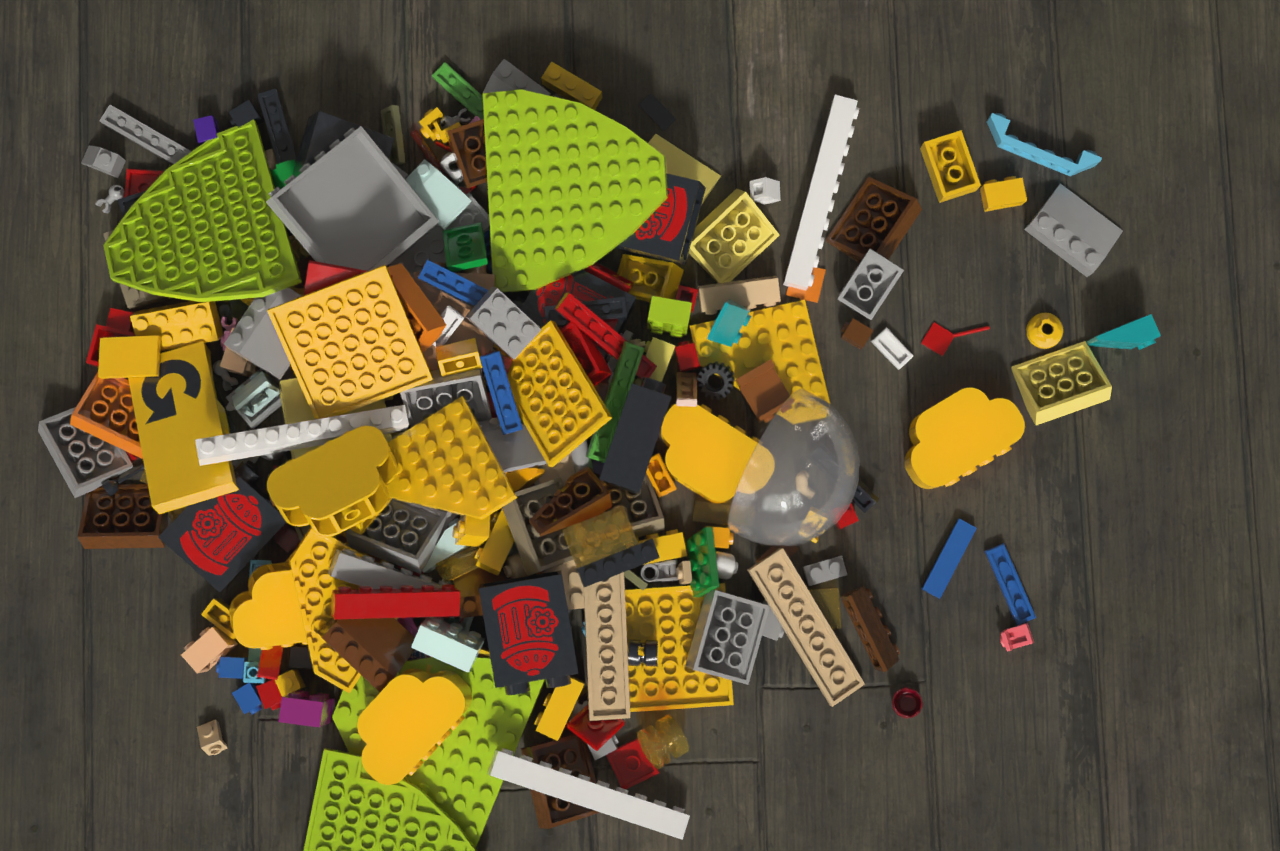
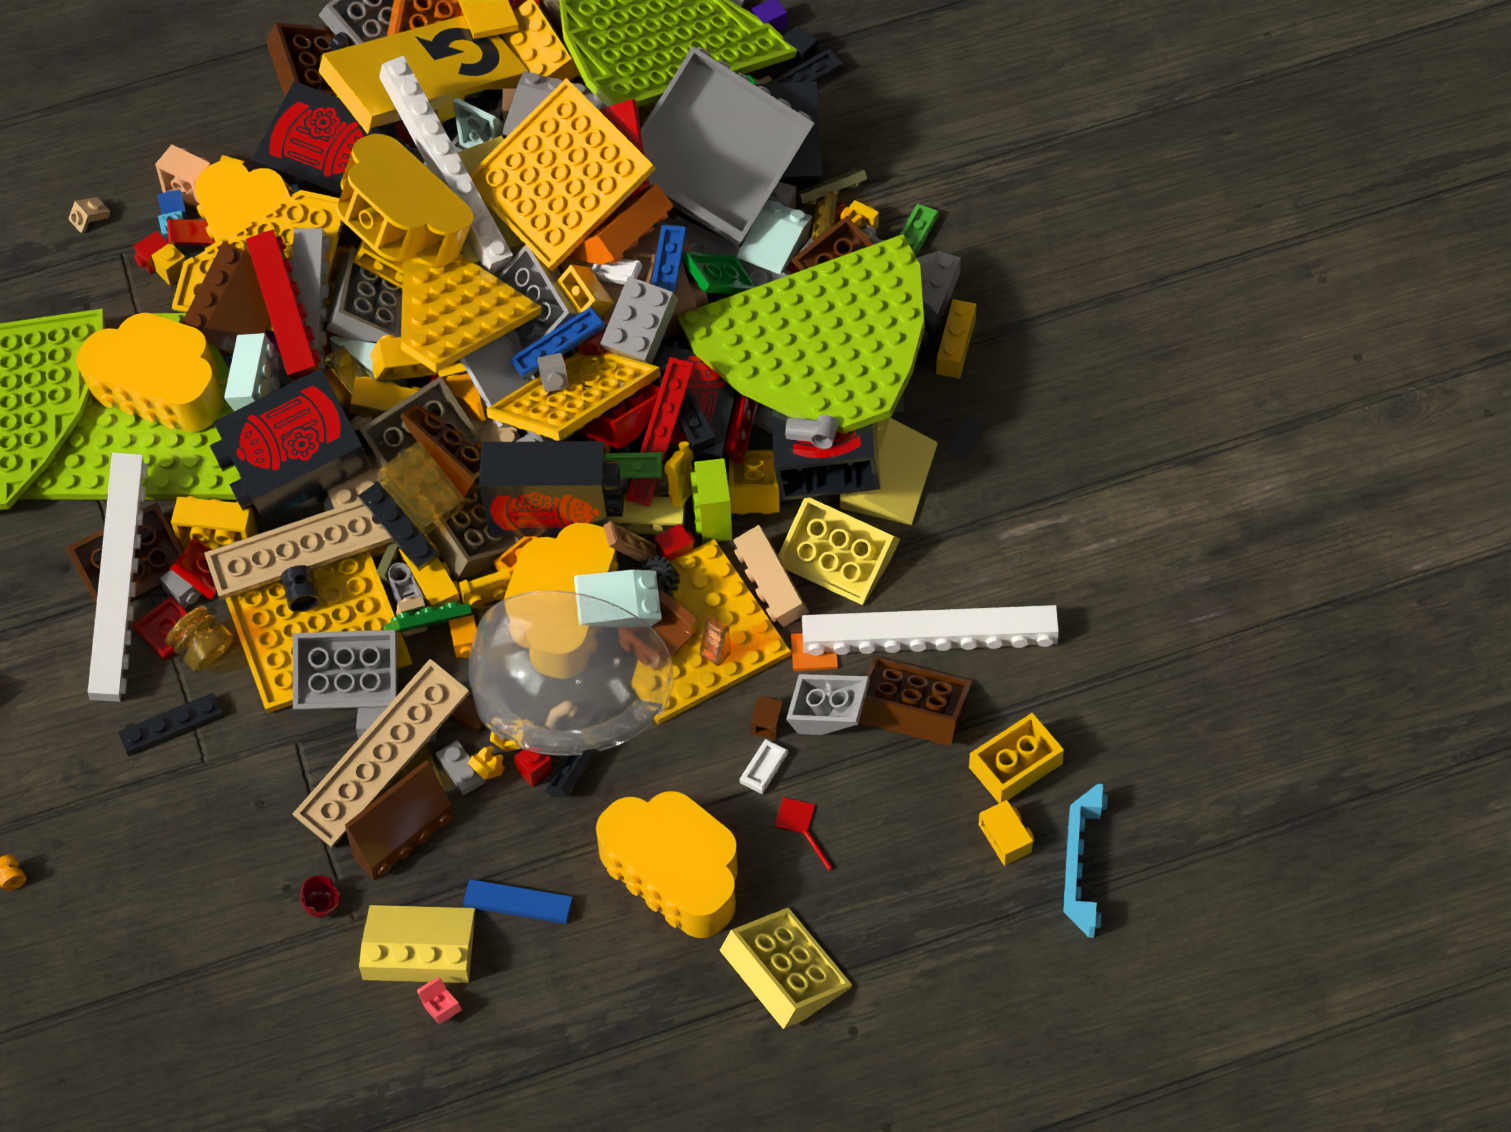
camera: 75 degrees right, 25 degrees down
blue brick [232,683,263,715] -> none
magenta brick [278,690,335,727] -> none
red brick [675,285,698,313] -> none
teal slope [706,299,752,347] -> none
white head [716,551,738,579] -> none
white brick [750,177,781,205] -> none
blue tile [984,543,1036,625] -> none
light grey slope [1024,184,1123,277] -> none
yellow piece [1026,313,1063,349] -> none
teal slope [1086,314,1161,350] -> none
none -> black plate [118,692,224,757]
none -> light yellow slope [359,905,475,983]
none -> yellow plate [459,566,511,609]
none -> yellow tile [468,746,505,780]
none -> light grey brick [537,353,569,392]
none -> light aqua slope [574,570,661,629]
none -> yellow plate [665,441,695,507]
none -> clear orange slope [700,615,731,666]
none -> light grey piece [785,415,839,449]
none -> clear yellow tile [812,190,837,241]

